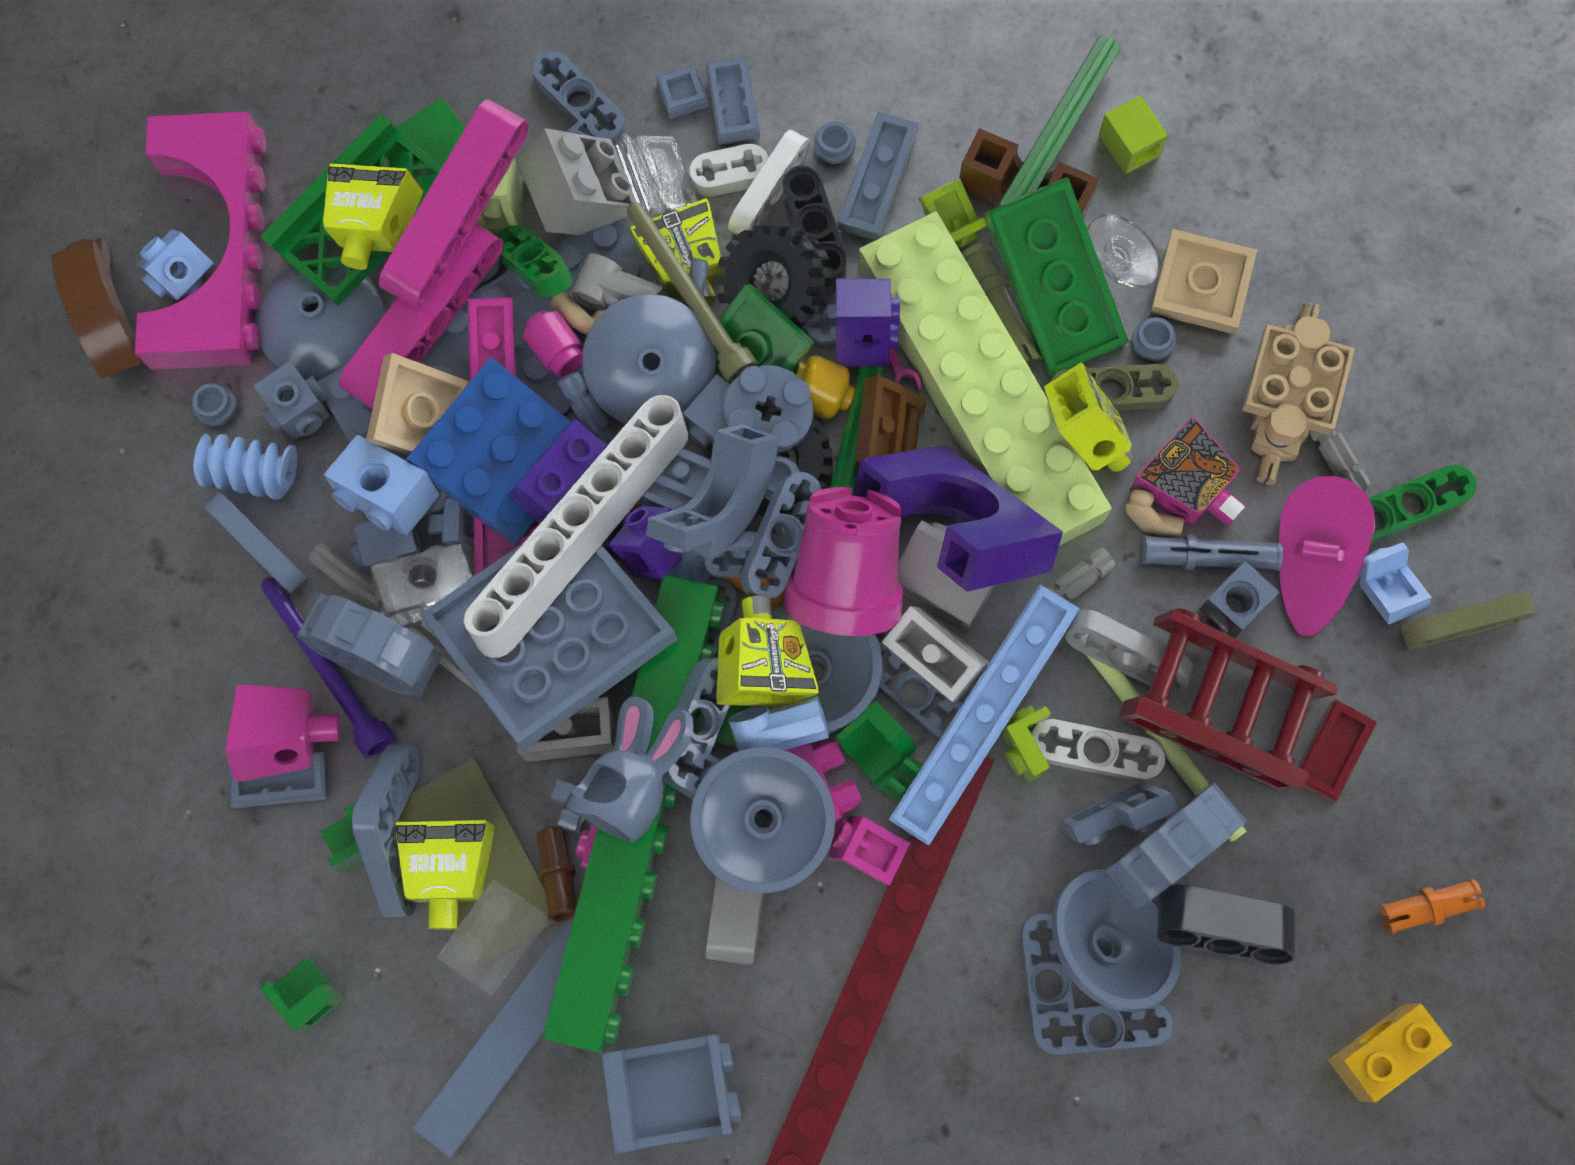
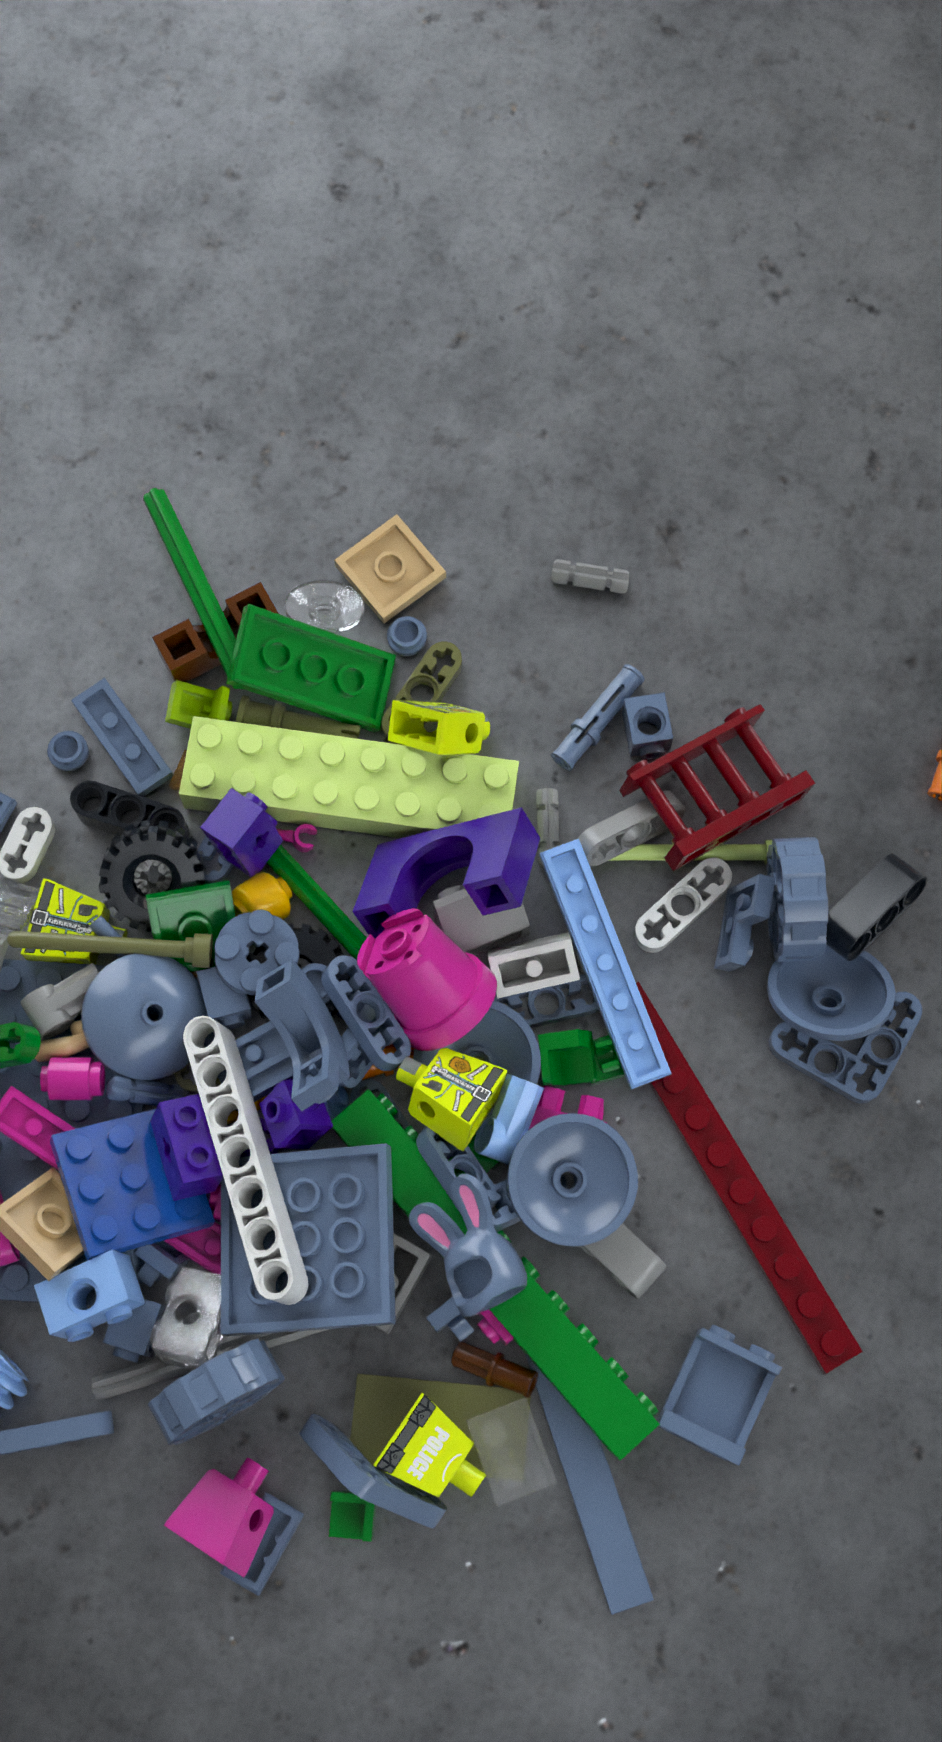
camera: 60 degrees left, 0 degrees up
green panel [259,958,344,1032] -> none
dark purple piece [261,577,396,759] -> none
white beam [728,129,810,235] -> none
dark pink bracket [829,816,910,885] -> none
reddish brown plate [855,375,926,464] -> none
lime bracket [1002,705,1051,783] -> none
lime panel [1099,96,1168,175] -> none
tan arm [1125,489,1184,538] -> none
torso [1130,416,1246,526] -> none
tan piece [1242,302,1355,485] -> none
dark pink shield [1278,476,1375,637] -> none
dark red tile [1298,699,1377,804] -> none
light blue bracket [1360,543,1432,625] -> none
green beam [1369,464,1477,544] -> none
olive beam [1400,591,1537,650] -> none

